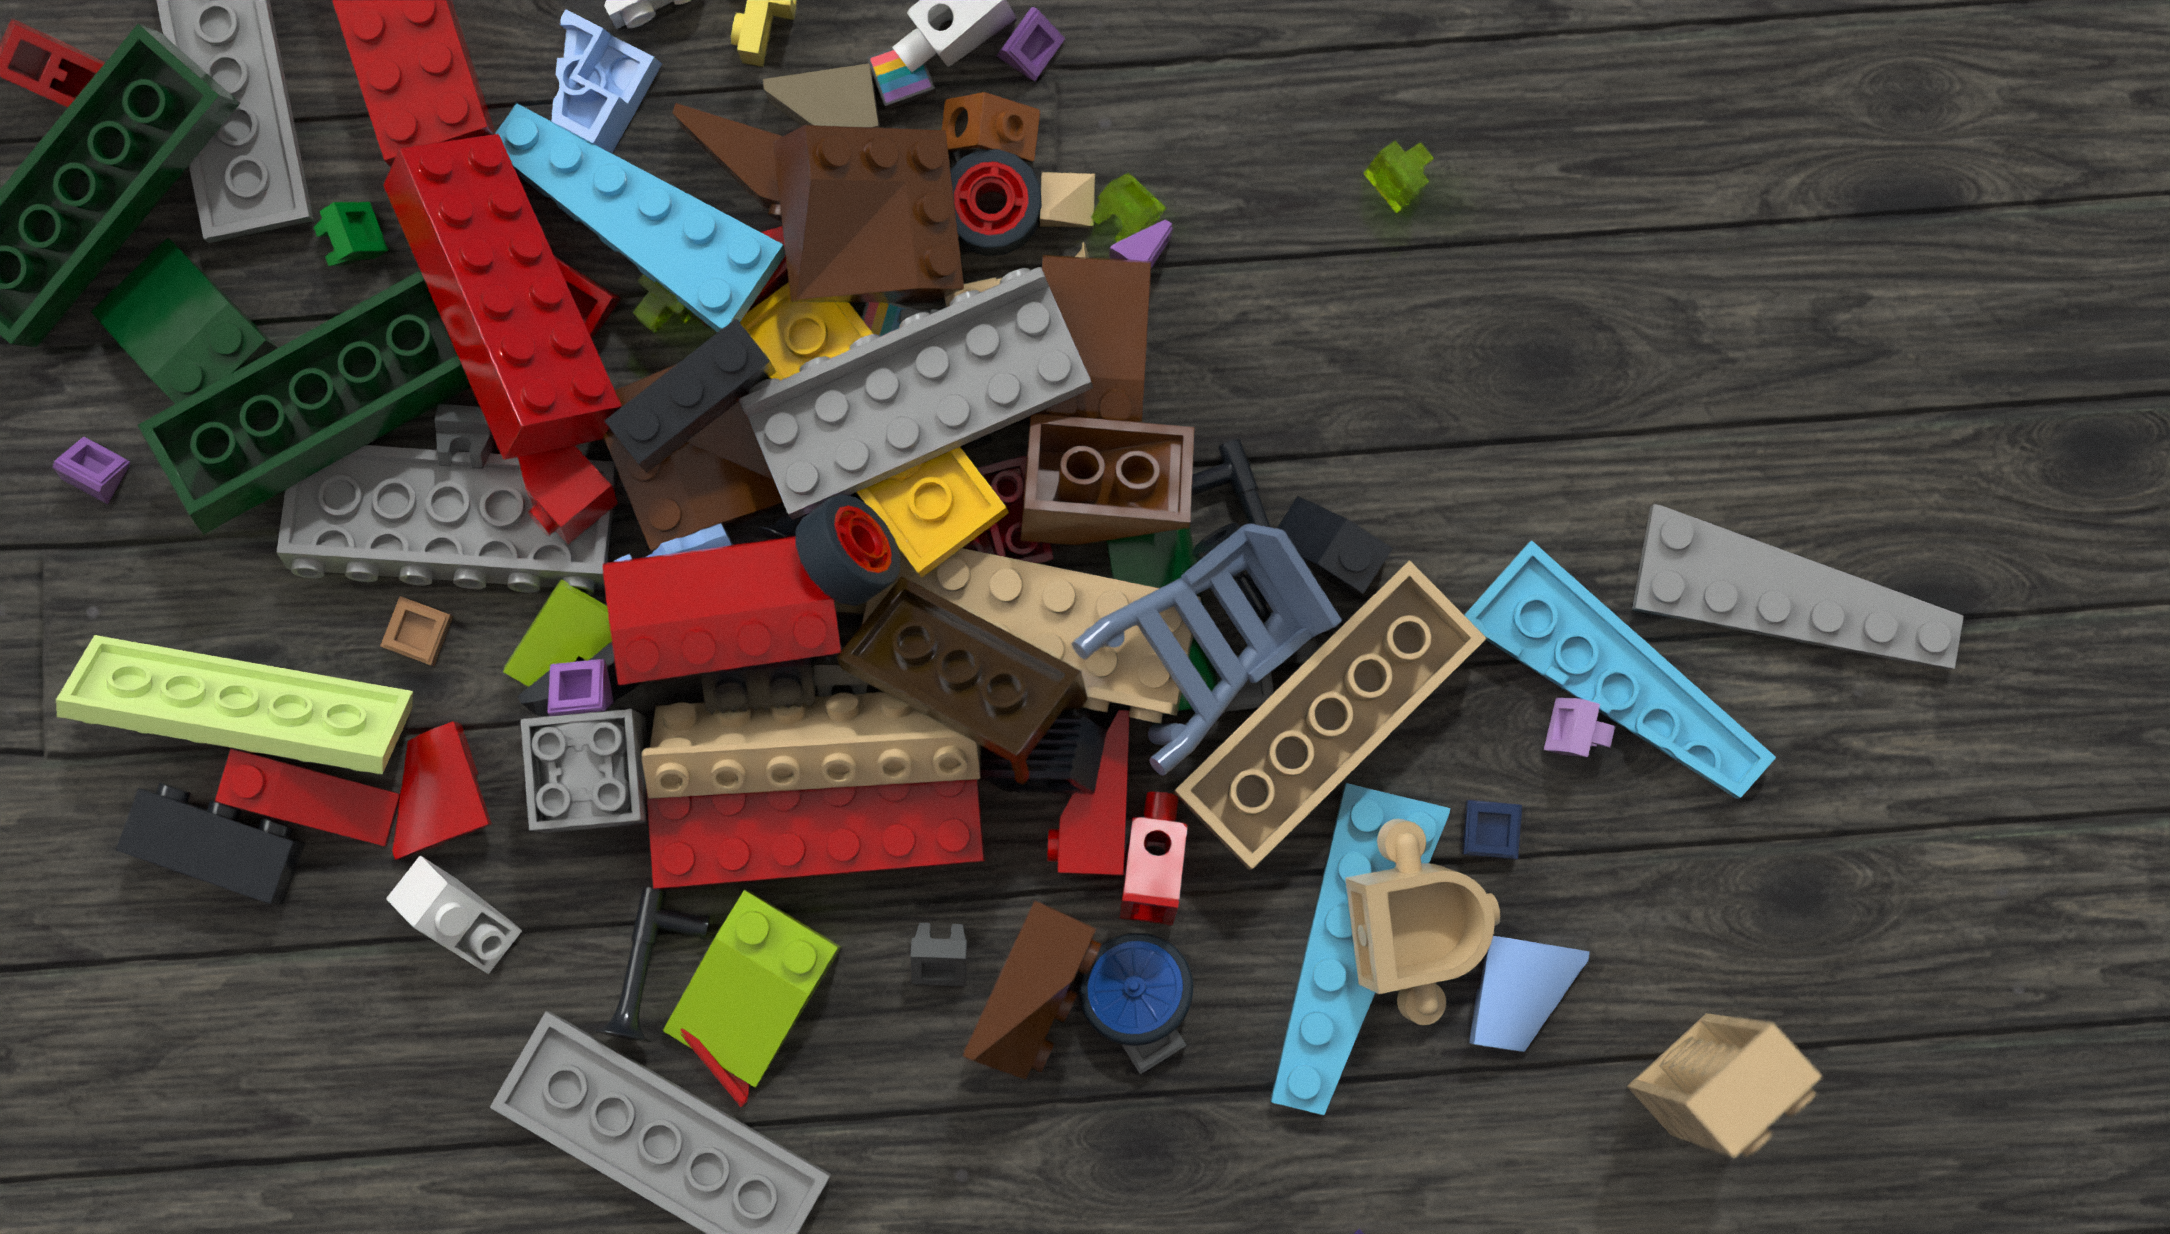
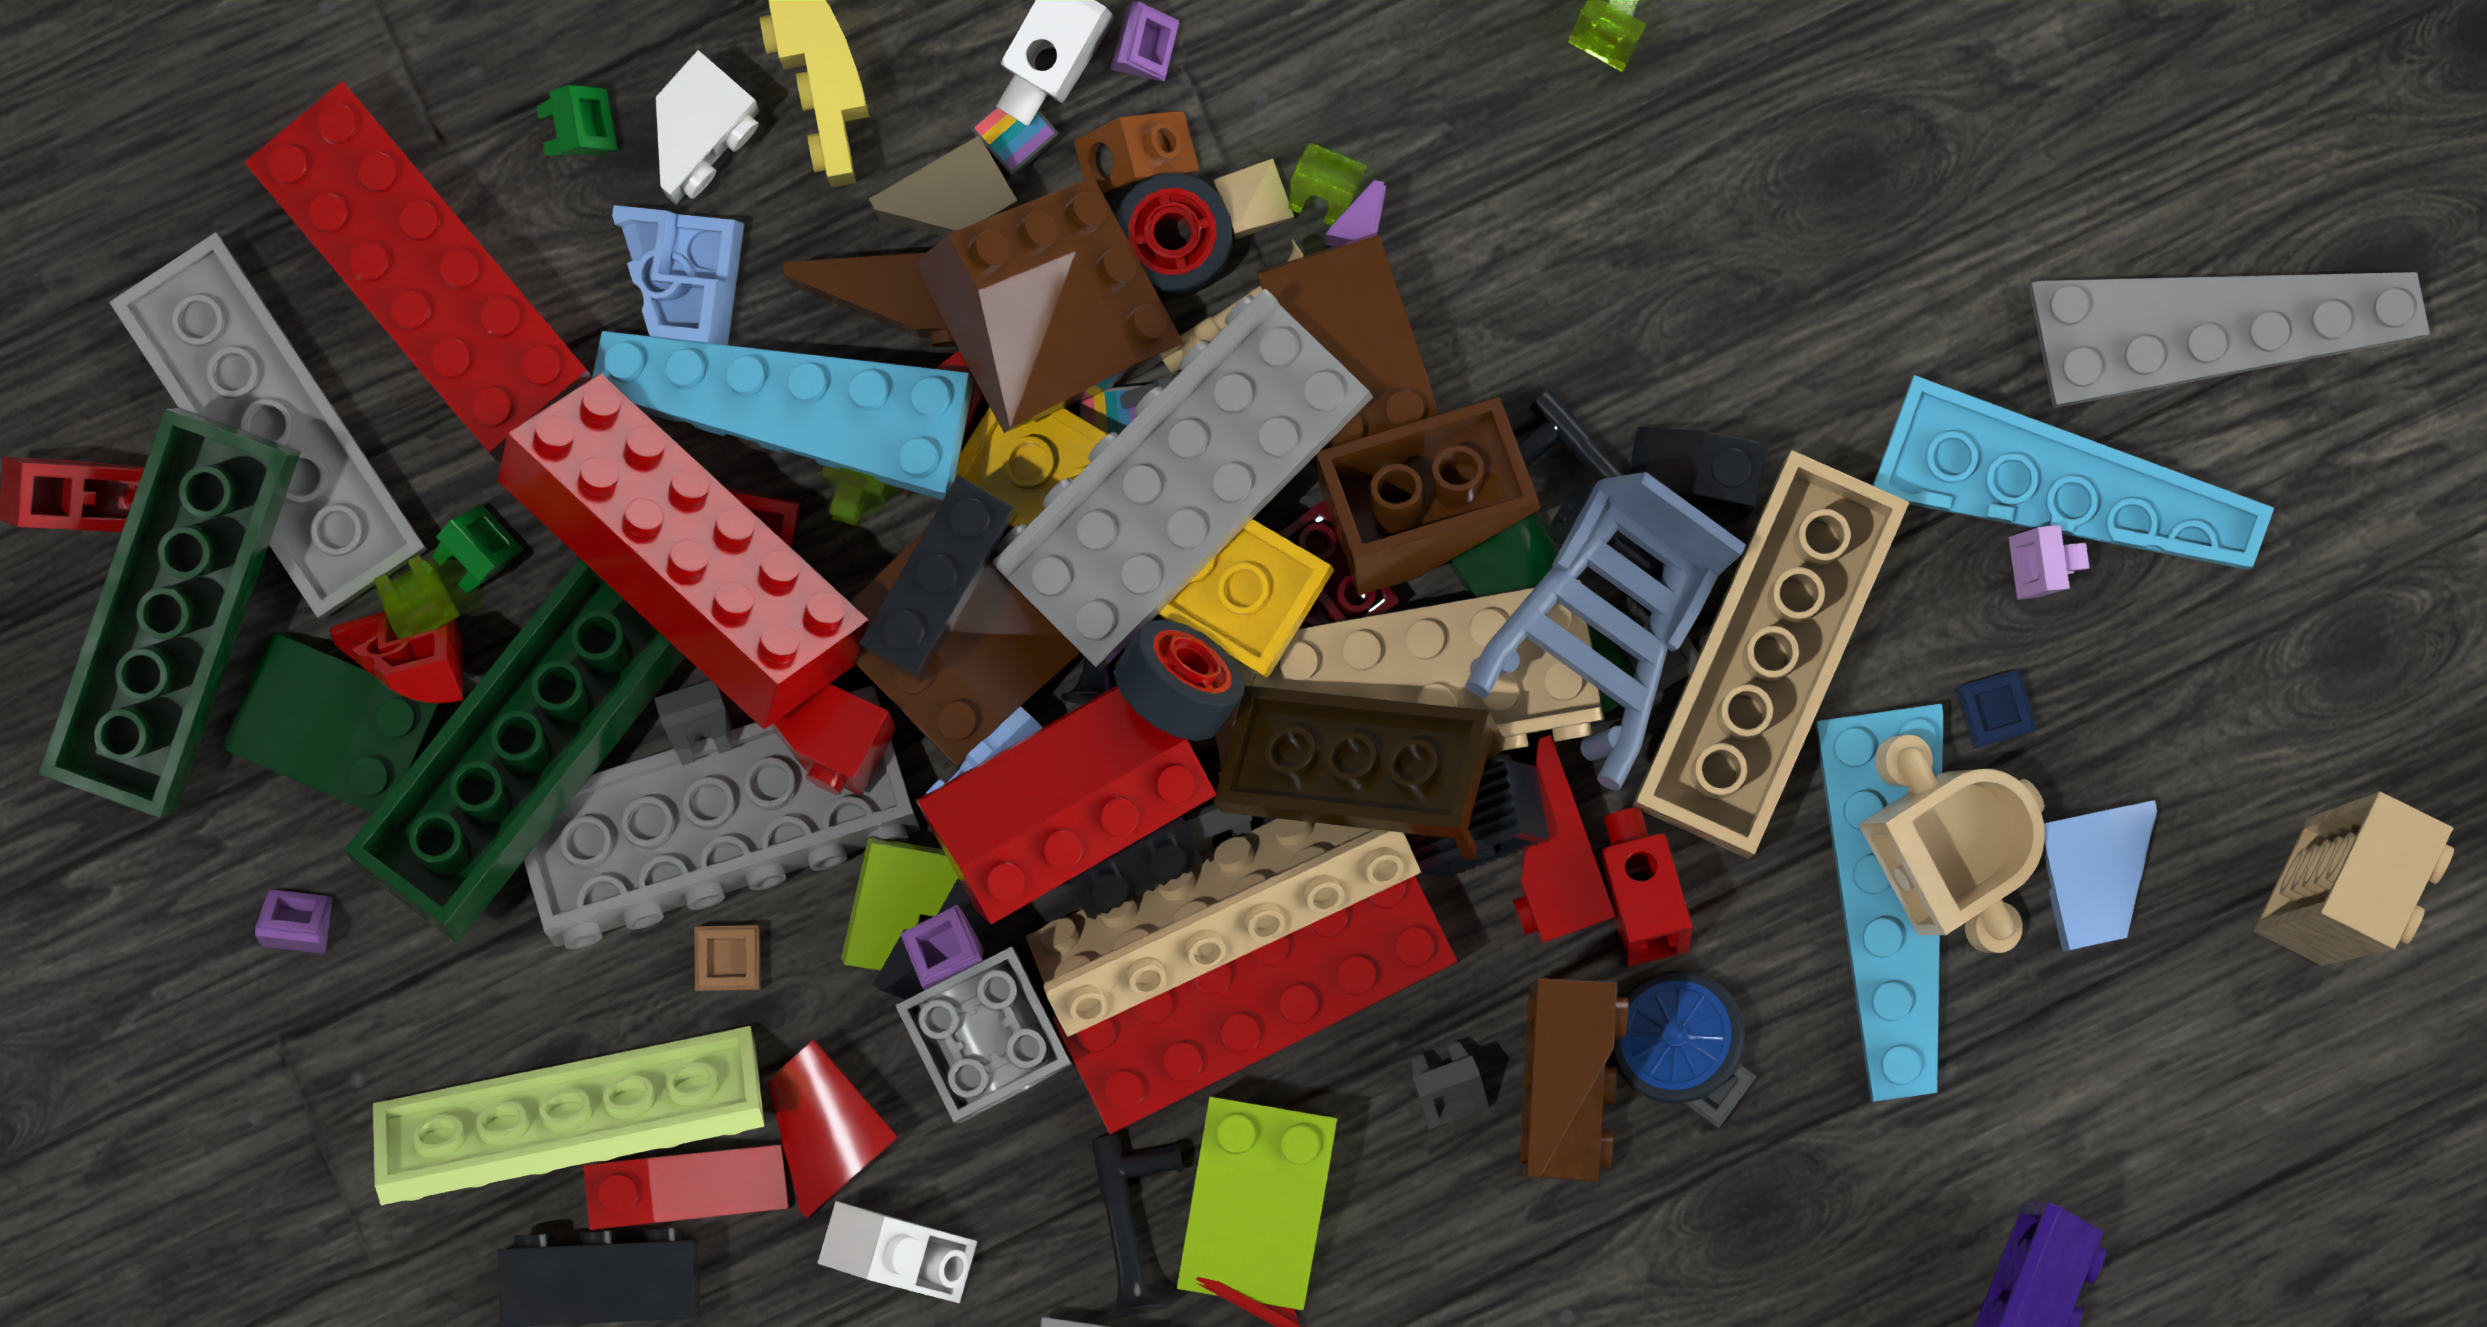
camera: 20 degrees left, 0 degrees up
none -> red slope [330,611,463,703]
none -> clear neon green tile [374,555,460,639]

